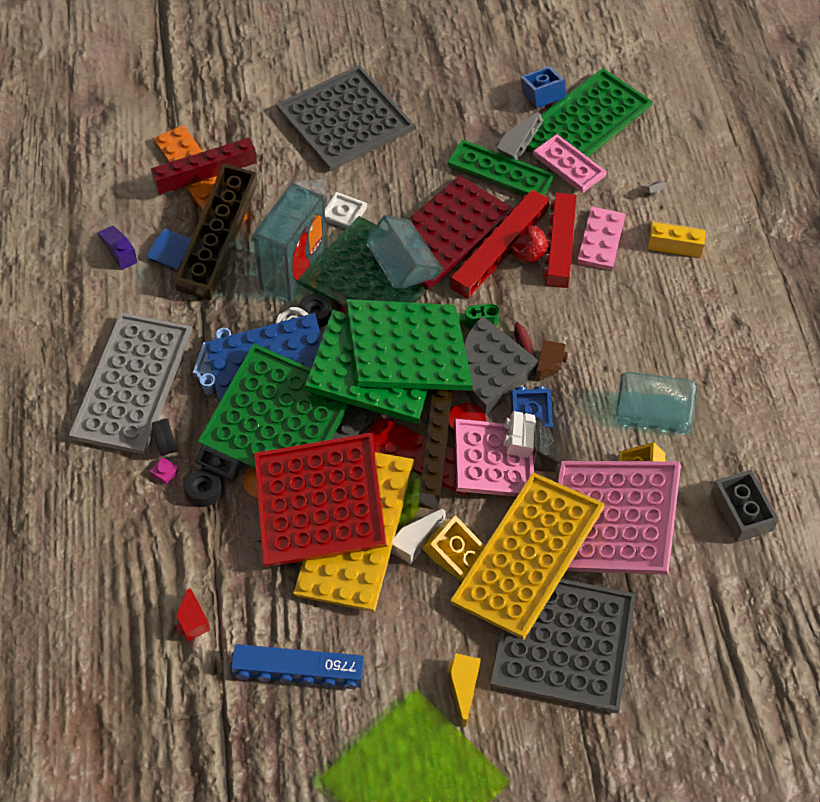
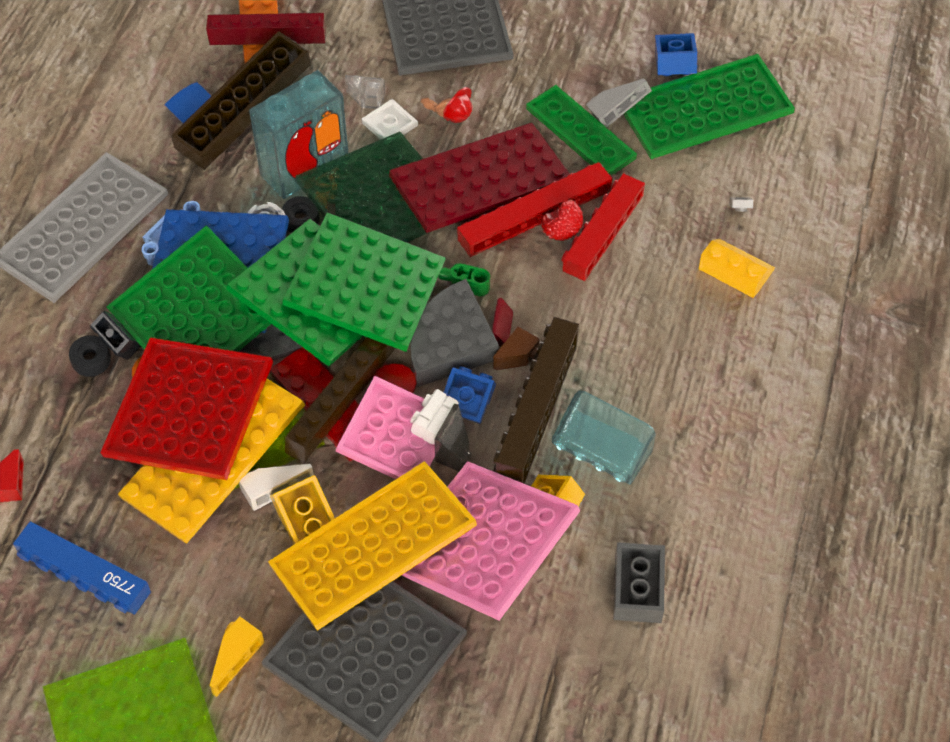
camera: 25 degrees right, 0 degrees up
dark purple slope [97,225,138,270] -> none
dark pink plate [150,457,179,485] -> none
black tyre [152,418,177,456] -> none
clear light blue windscreen [367,215,443,289] -> none
bright pink tile [533,134,607,193] -> none
bright pink plate [577,206,625,271] -> none
none -> red piece [420,87,473,123]
none -> dark brown brick [493,317,579,484]

